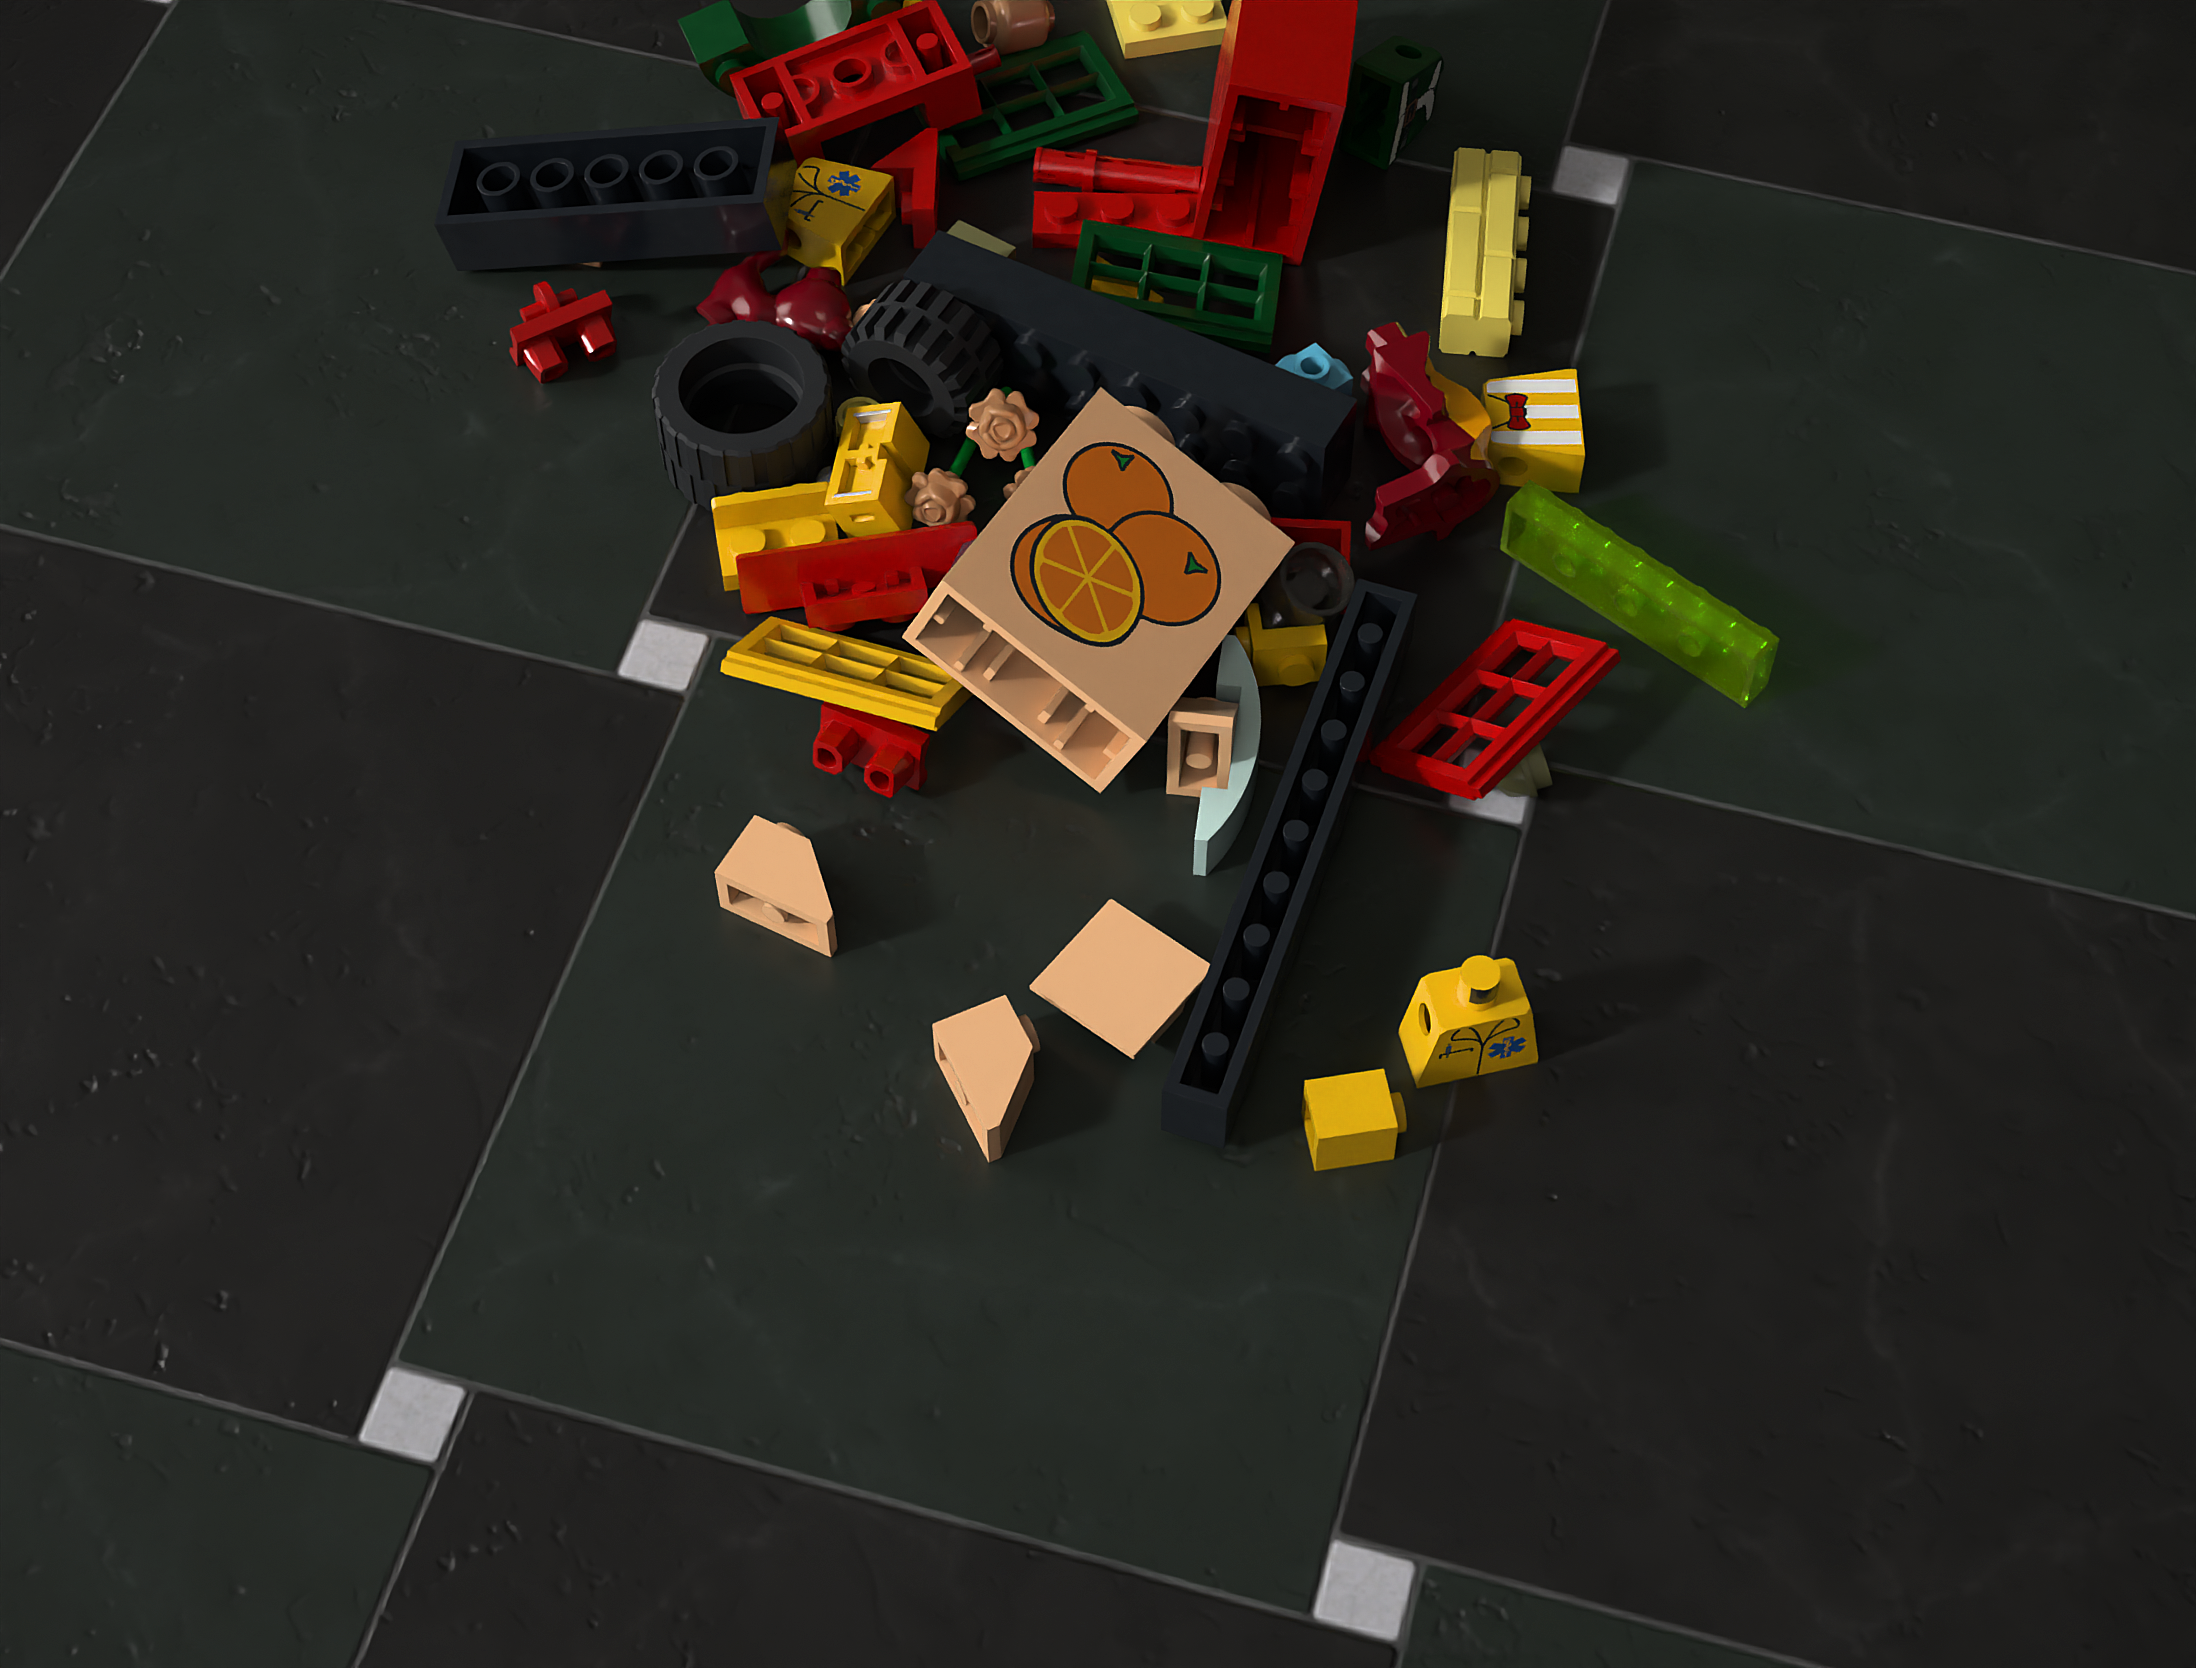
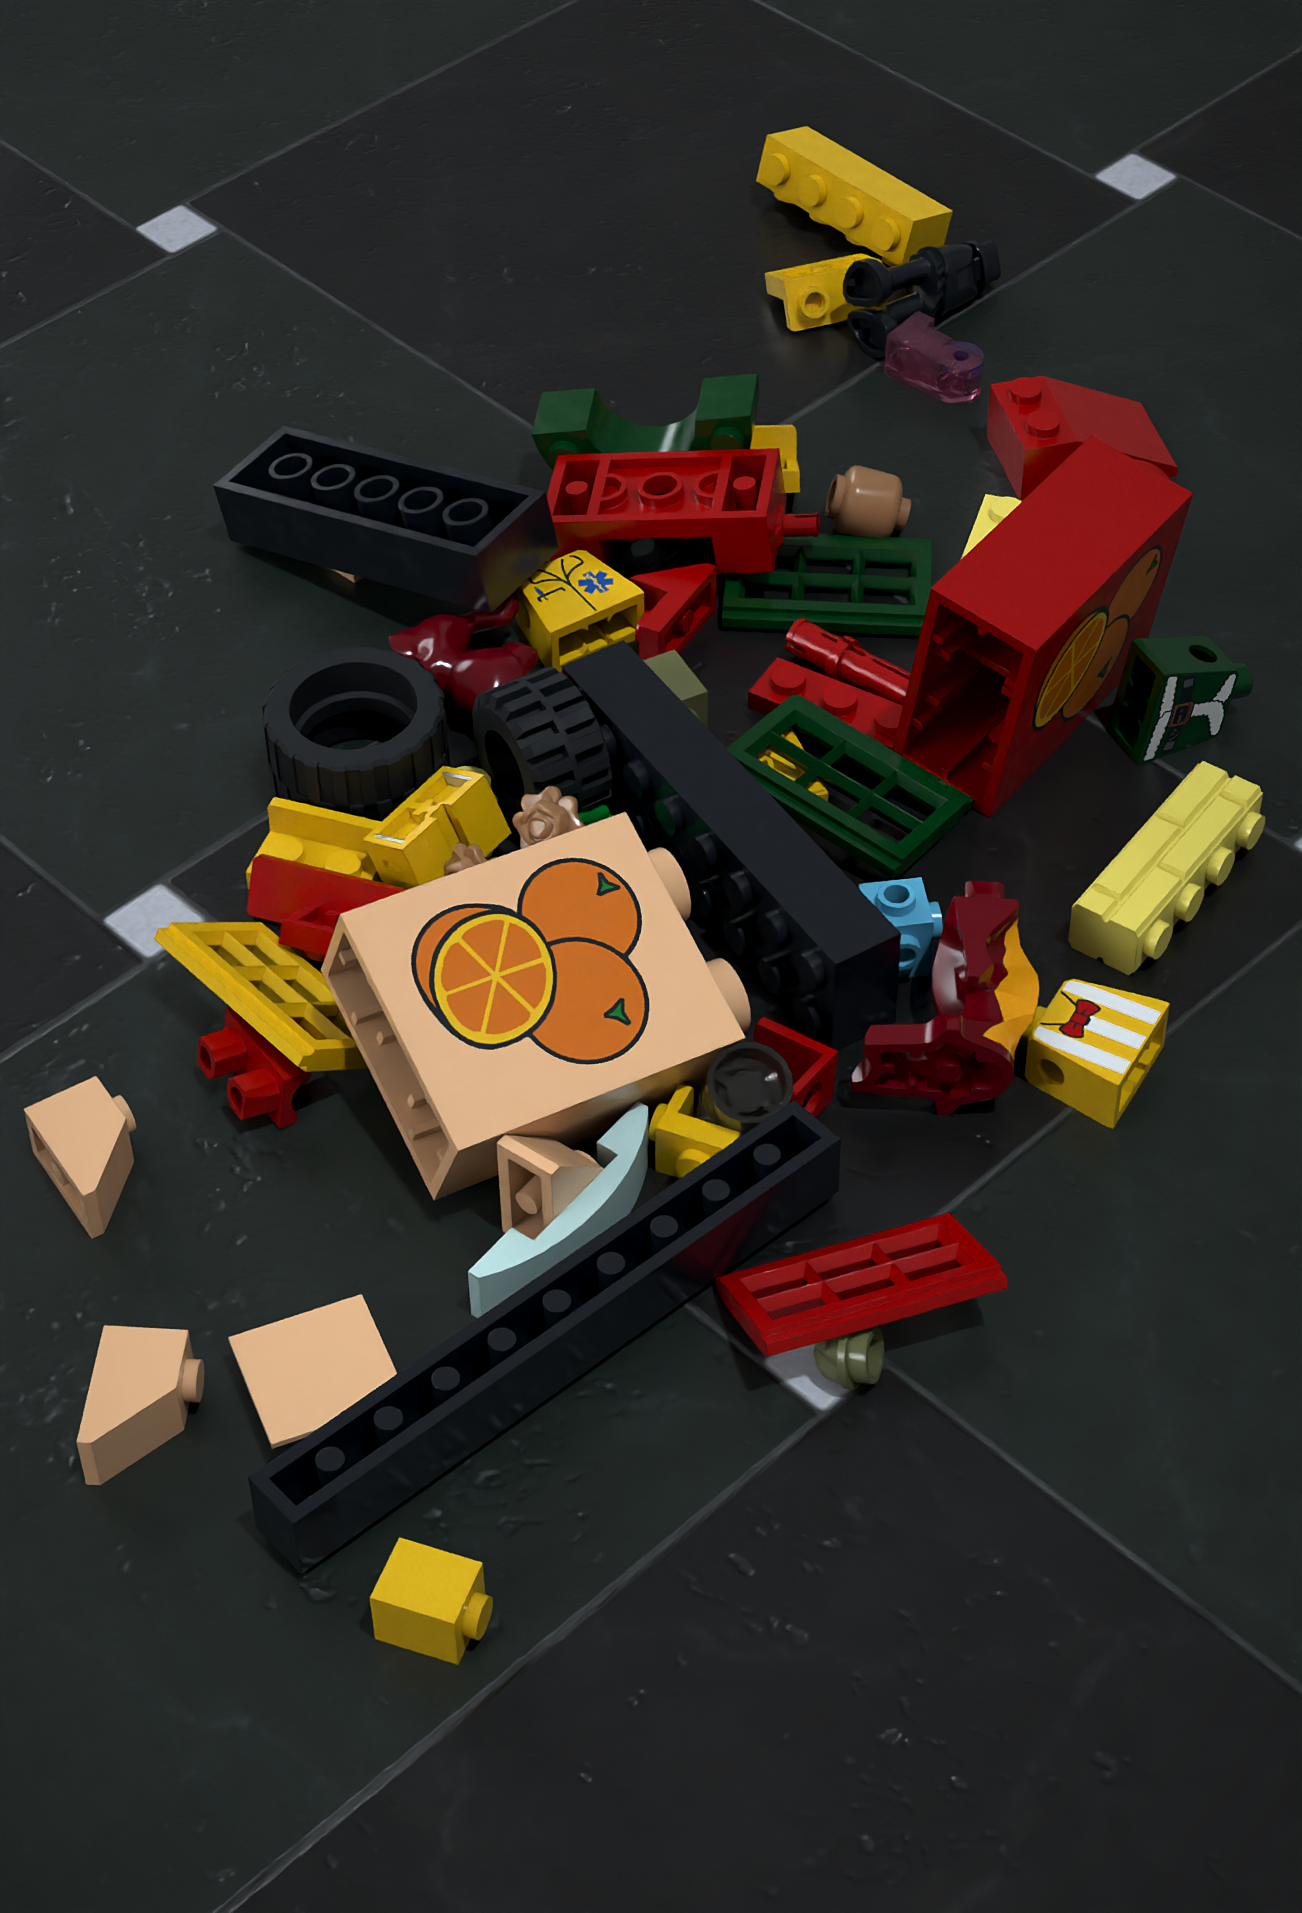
camera: 30 degrees right, 10 degrees down
red hips [509,281,617,384] -> none
yellow torso [1398,955,1538,1088] -> none
clear neon green piece [1500,480,1780,708] -> none

